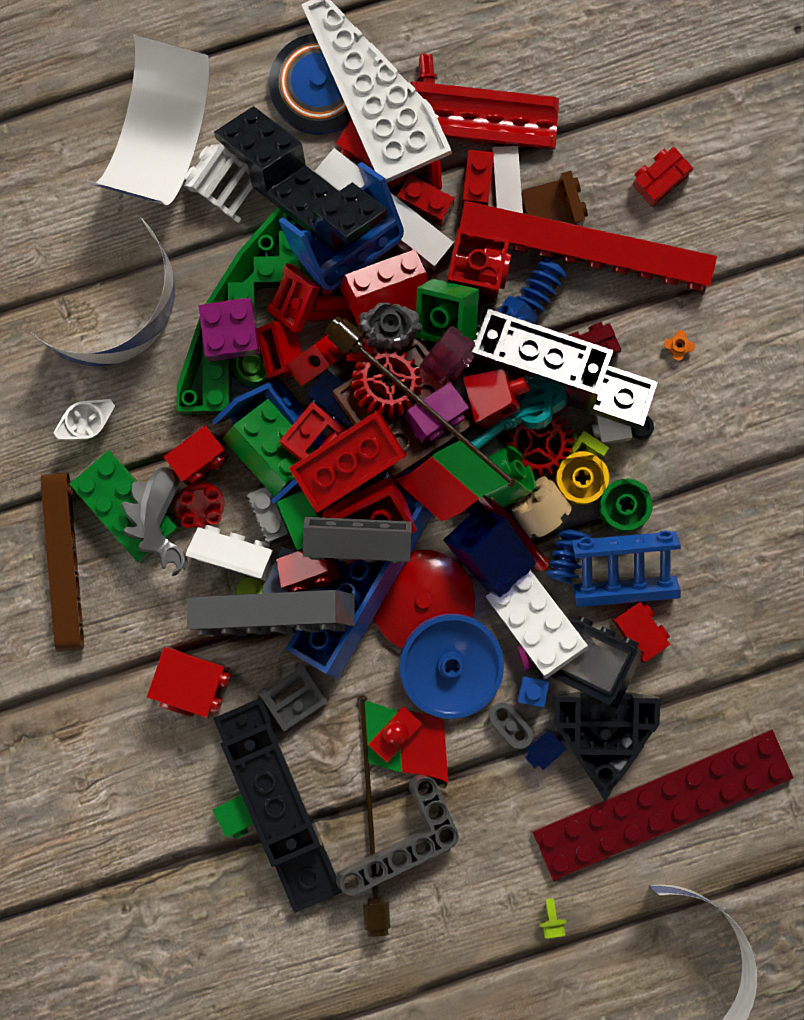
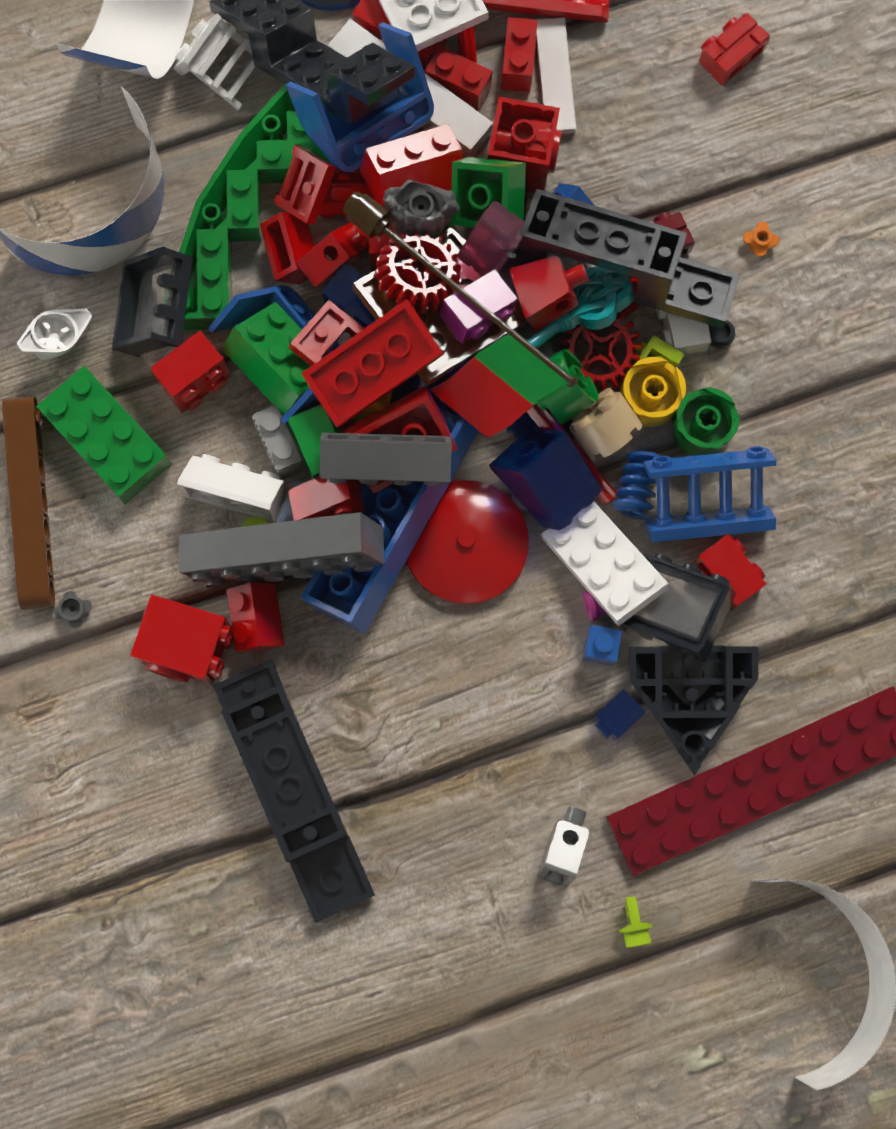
camera: 10 degrees left, 5 degrees down
dark grey animal [121,467,188,576] -> none
red dish [174,482,225,528] -> none
magenta brick [198,298,260,362] -> none
green brick [212,795,253,839] -> none
bright green hat [230,346,269,387] -> none
dark grey plate [259,663,327,731] -> none
dark grey beam [336,775,459,896] -> none
flag [357,695,448,937] -> none
red tile [368,706,422,762] -> none
blue dish [399,614,504,719] -> none
red brick [459,201,717,291] -> none
dark grey plate [489,703,533,749] -> none
blue piece [515,258,568,312] -> none
reddish brown bracket [521,171,588,226] -> none
none -> dark grey plate [54,591,92,628]
none -> black window [112,247,193,357]
none -> red piece [227,582,285,652]
none -> torso [537,807,590,888]

